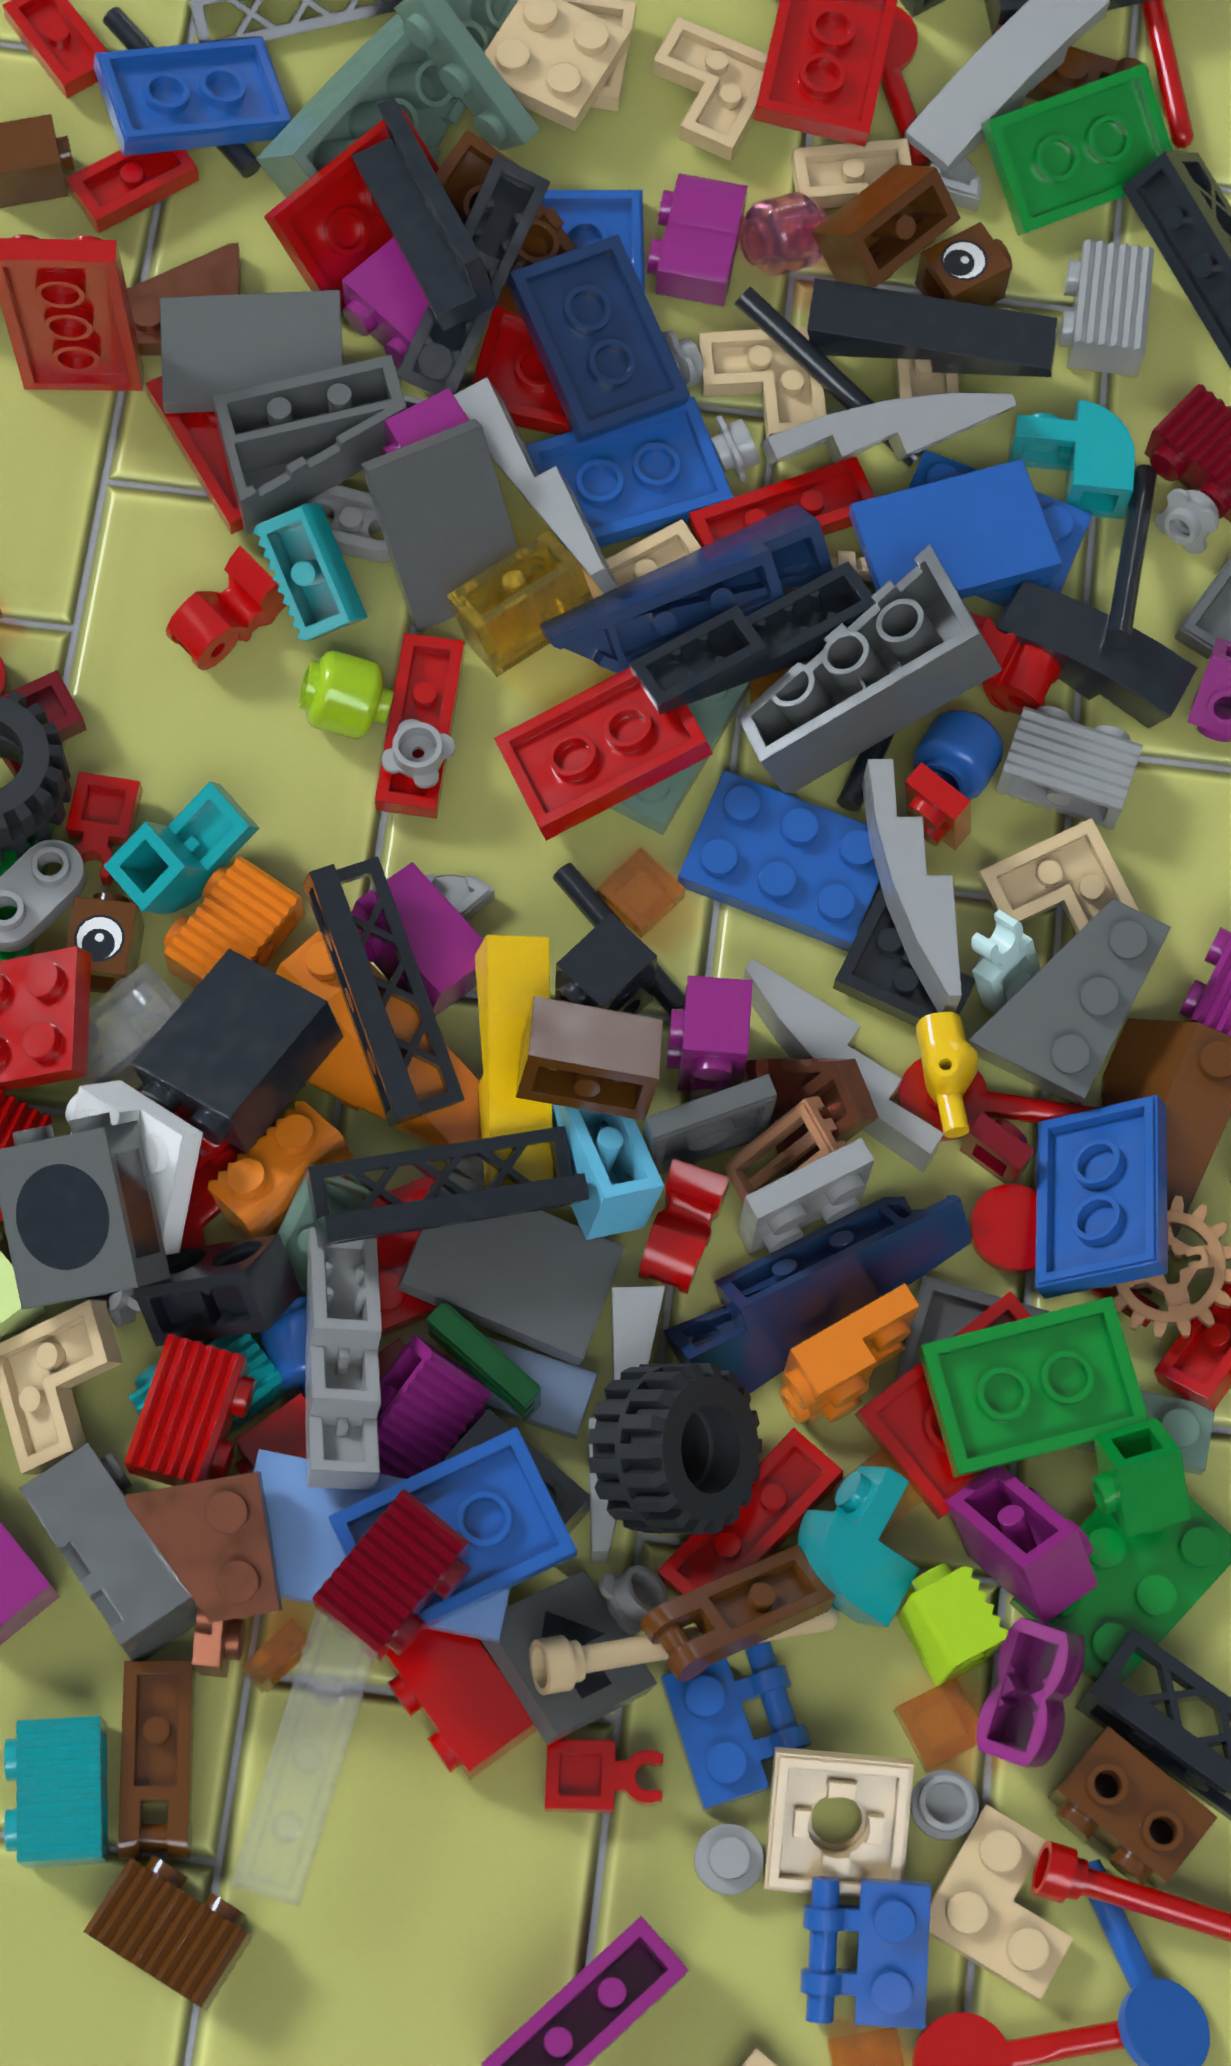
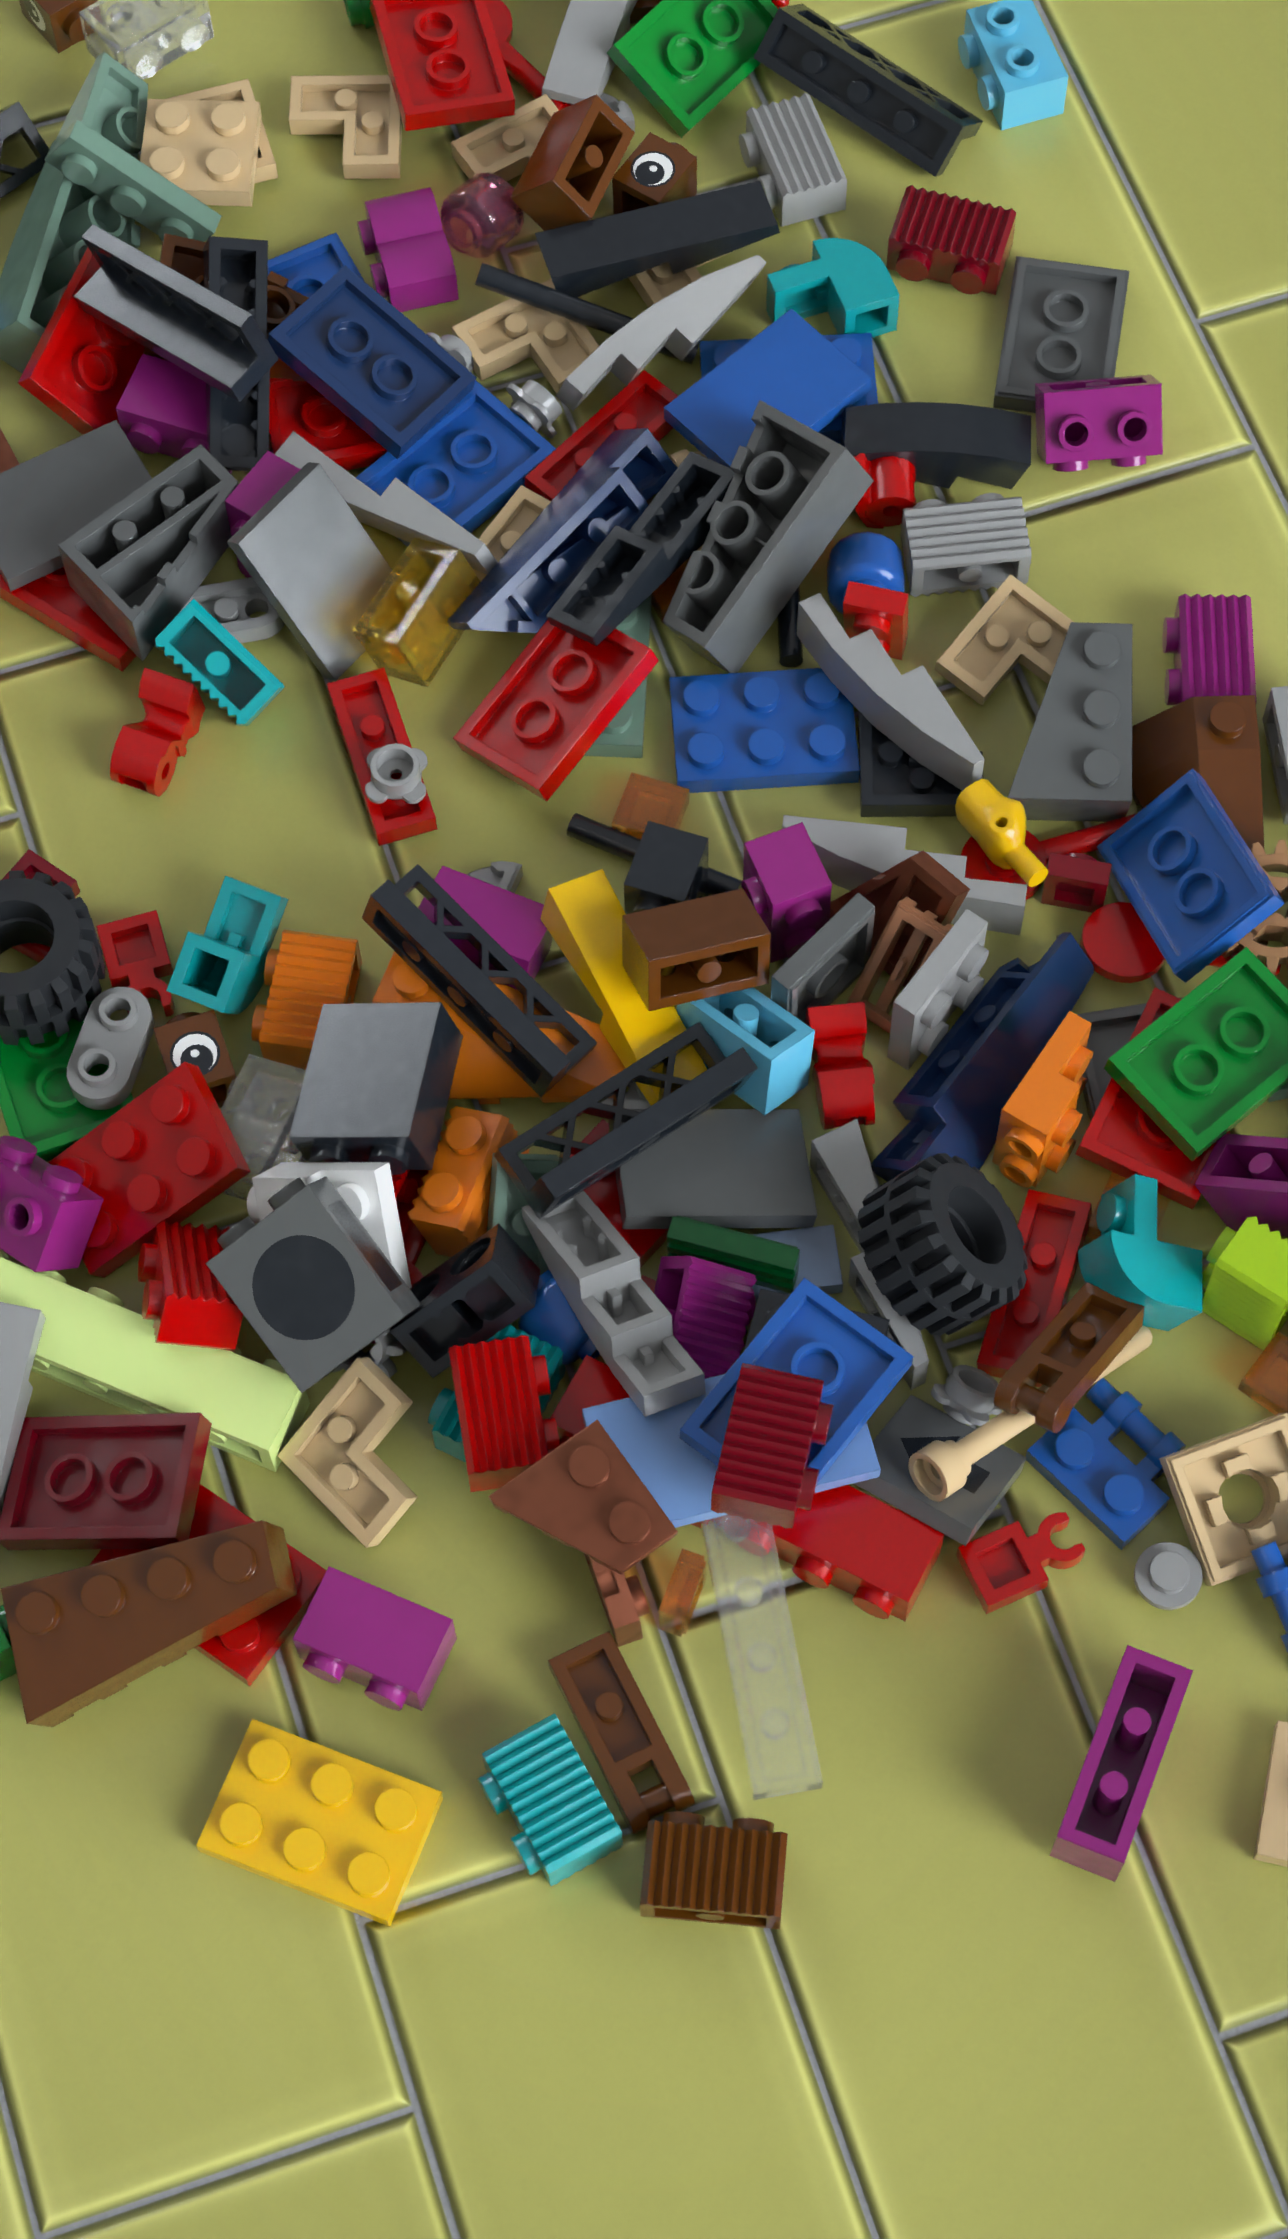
camera: 20 degrees left, 5 degrees down
dark grey wedge [19,1443,196,1661] -> none
lime head [298,651,393,739] -> none
light aqua plate [971,909,1040,1014] -> none
black bar [1106,465,1157,648] -> none
light grey plate [1155,489,1219,554] -> none

